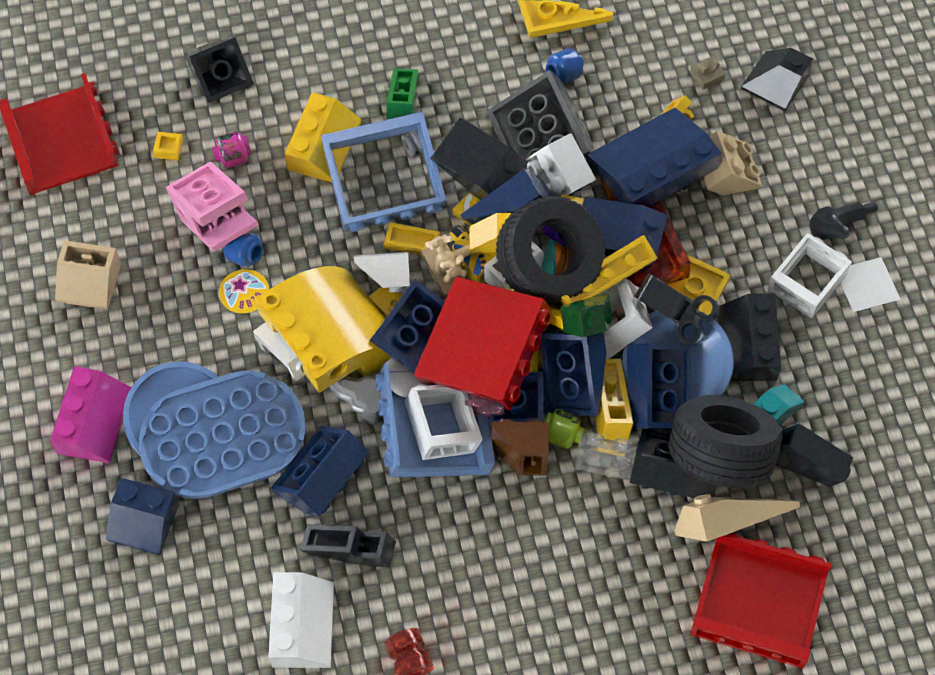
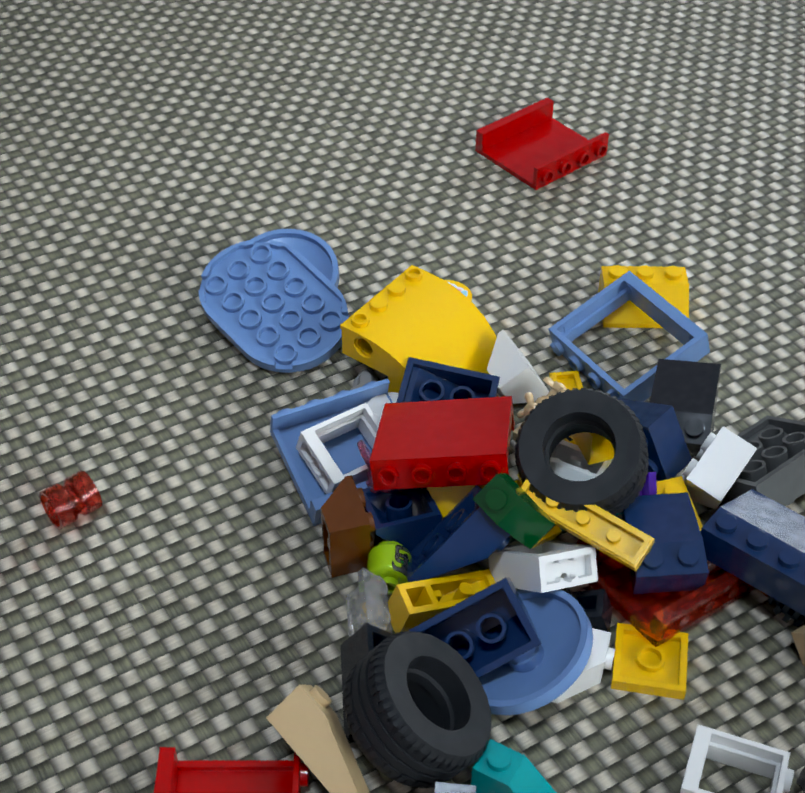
camera: 70 degrees right, 20 degrees down
dark pink slope [50,366,131,463] -> none
tan slope [55,240,121,310] -> none
dark blue slope [106,478,179,555] -> none
yellow tile [153,132,184,160] -> none
bright pink torso [166,162,259,252] -> none
black slope [184,37,254,103] -> none
dark pink head [212,132,252,168] -> none
blue head [223,232,263,267] -> none
white slope [269,572,334,668] -> none
dark blue slope [270,426,369,517] -> none
black slope [300,524,396,568] -> none
green slope [387,68,418,120] -> none
black piece [634,273,720,345] -> none
black slope [718,293,781,381] -> none

